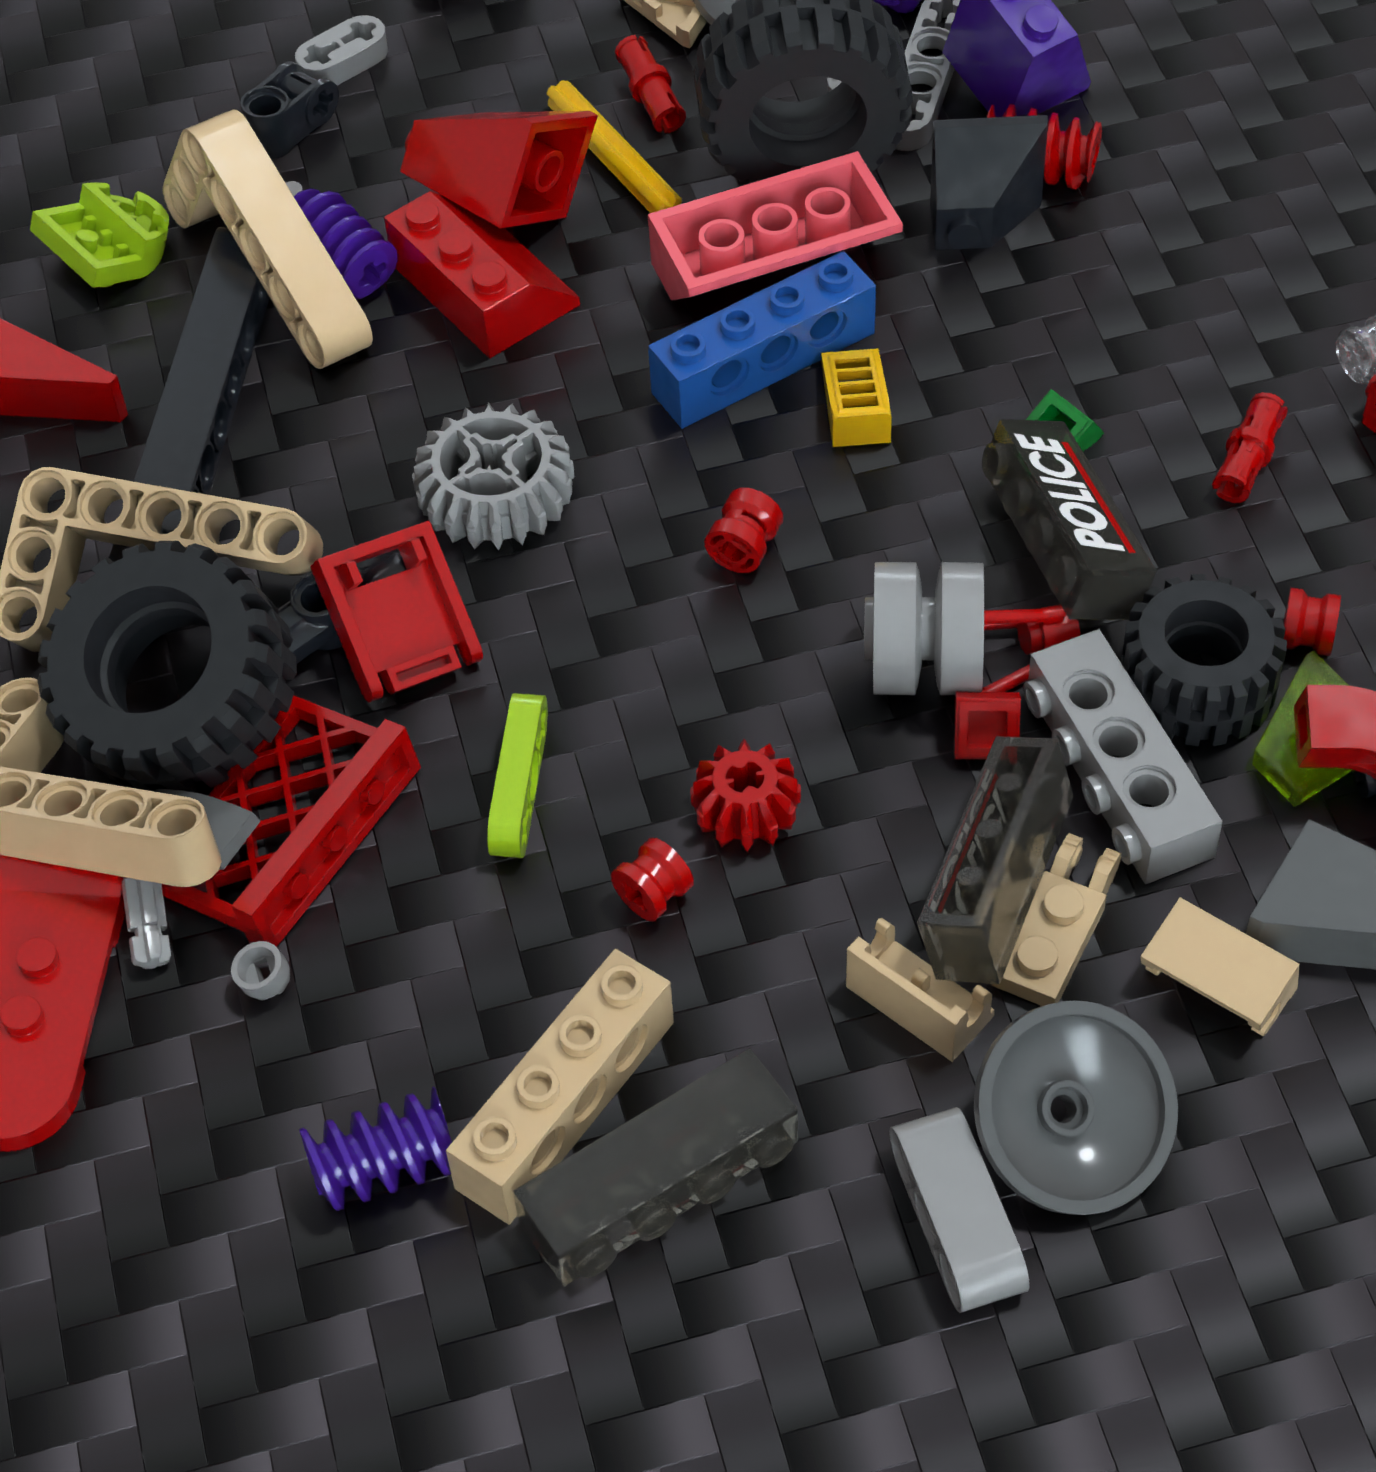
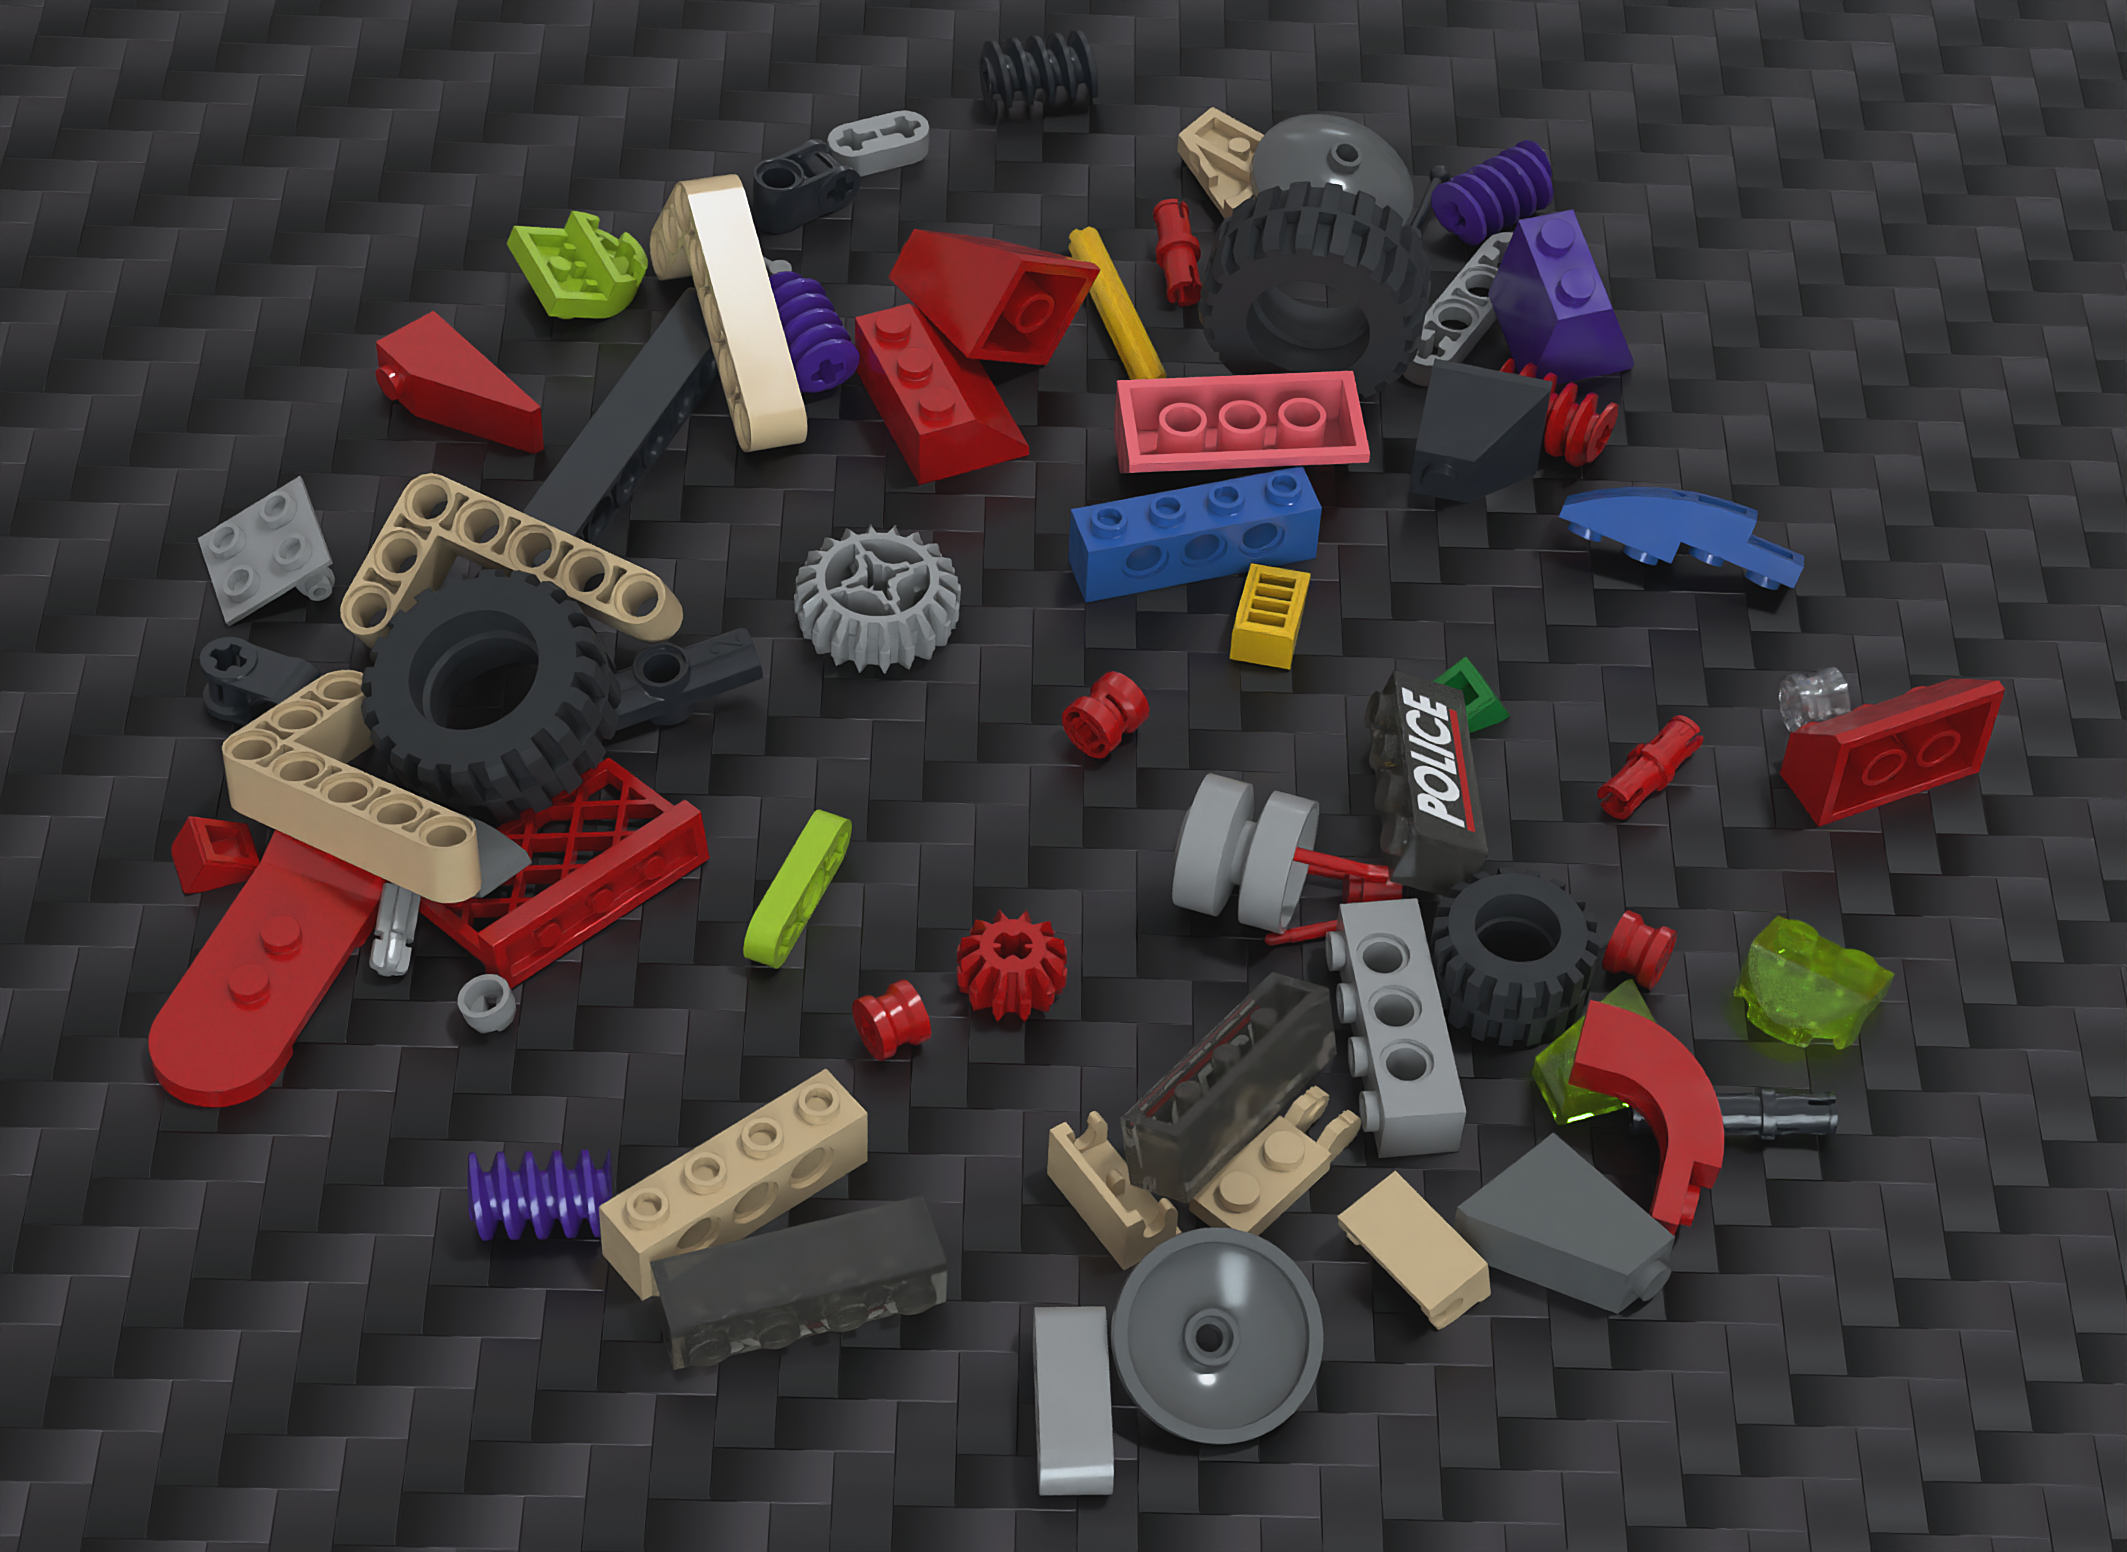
camera: 10 degrees right, 5 degrees down
red container [310,520,483,702] -> none
red tile [954,691,1021,760] -> none
none -> blue slope [1559,487,1804,590]

